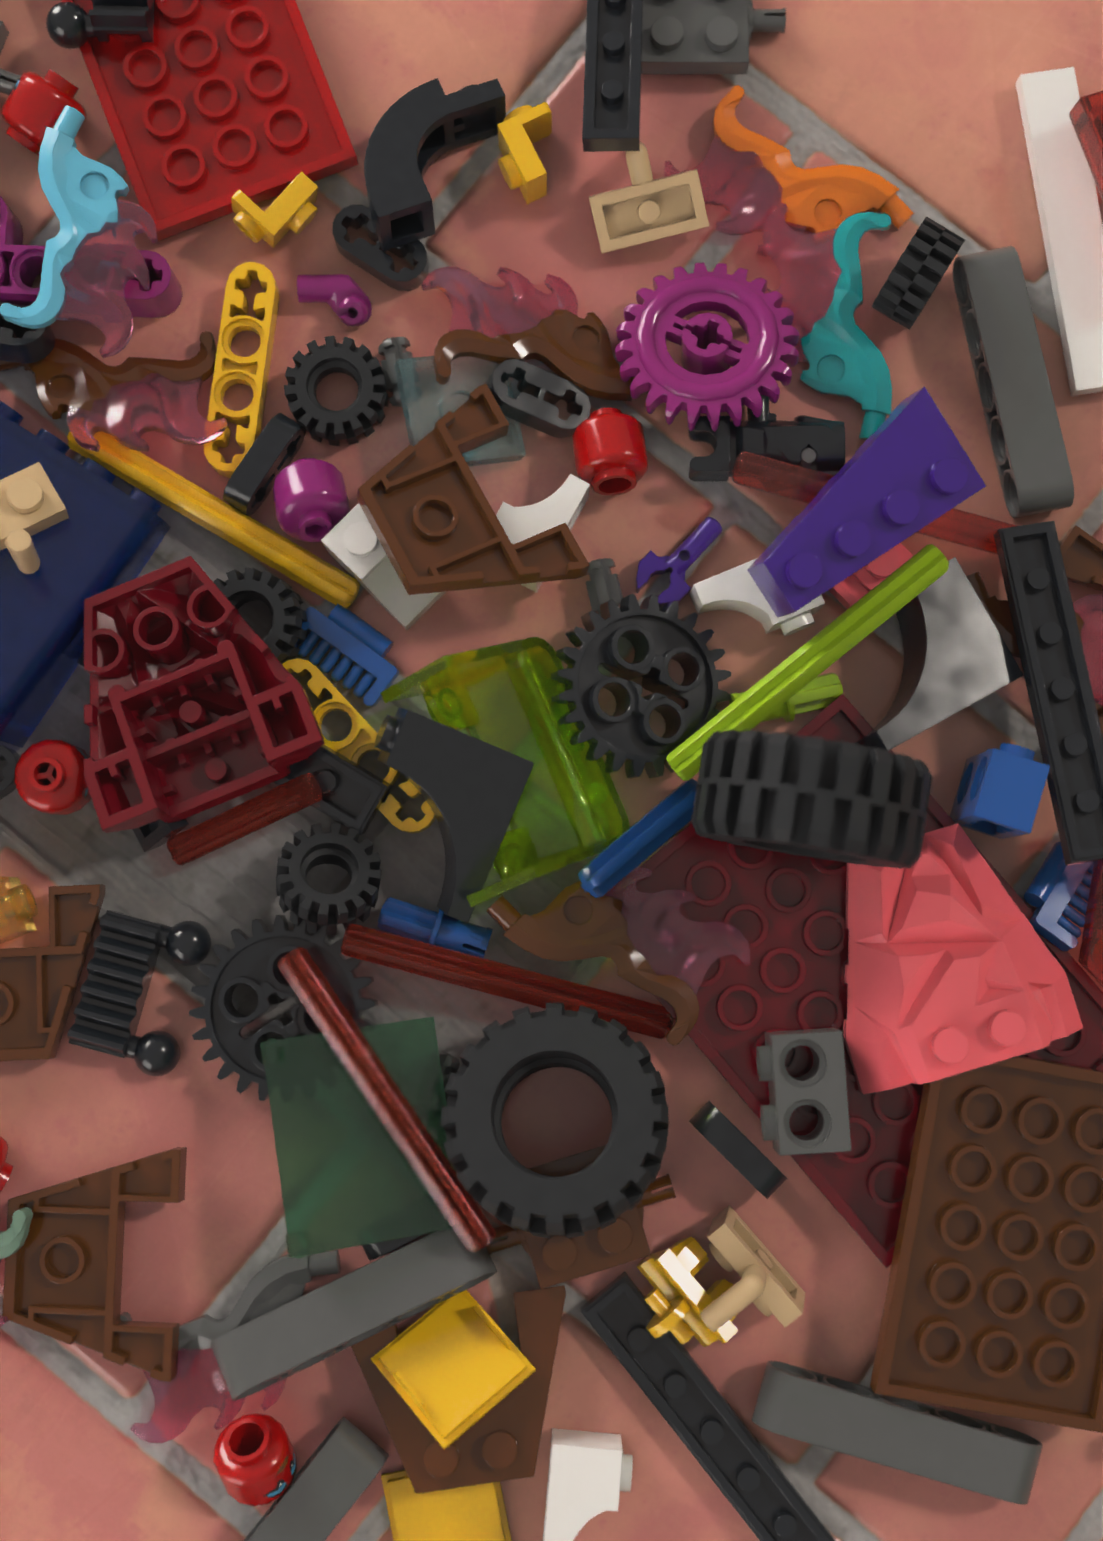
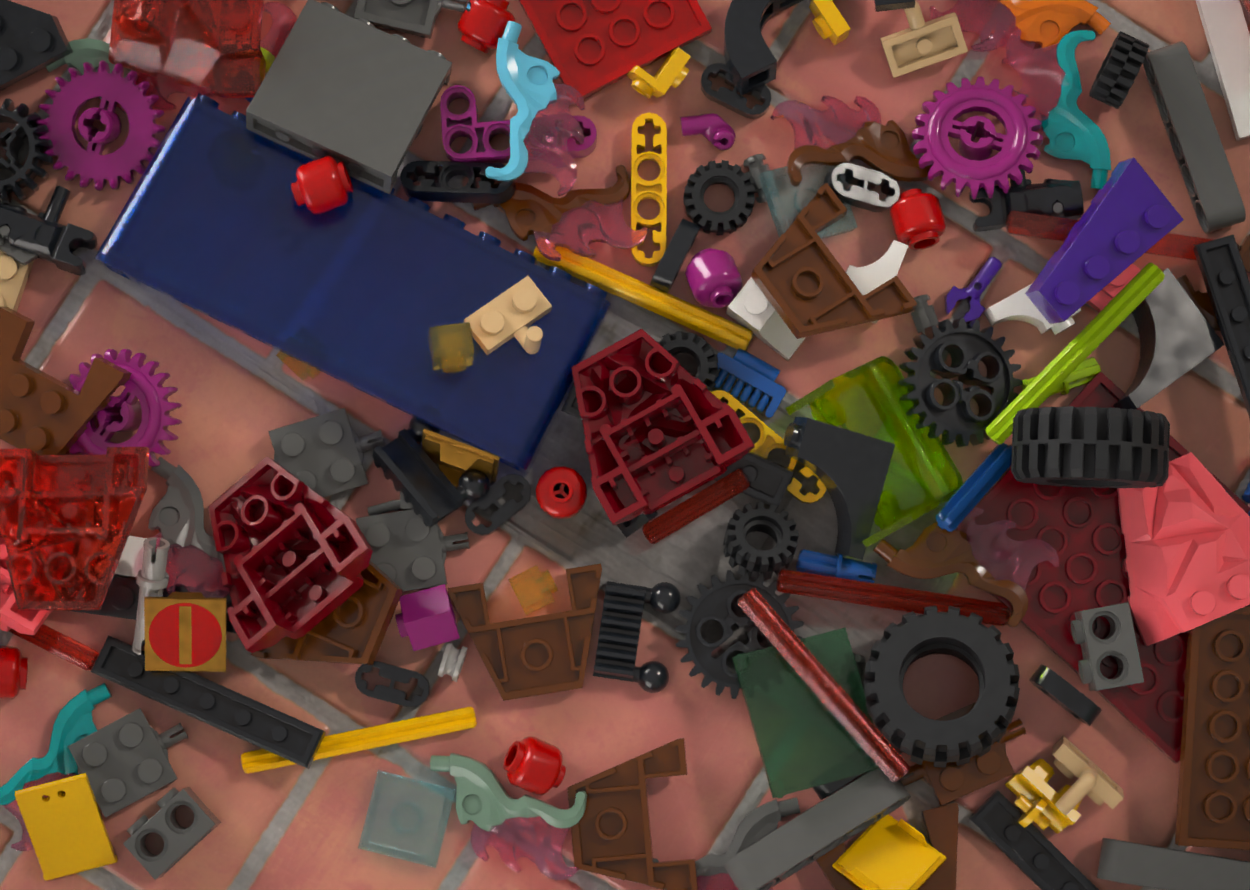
camera: 10 degrees left, 0 degrees up
blue brick [950,743,1050,839] -> none

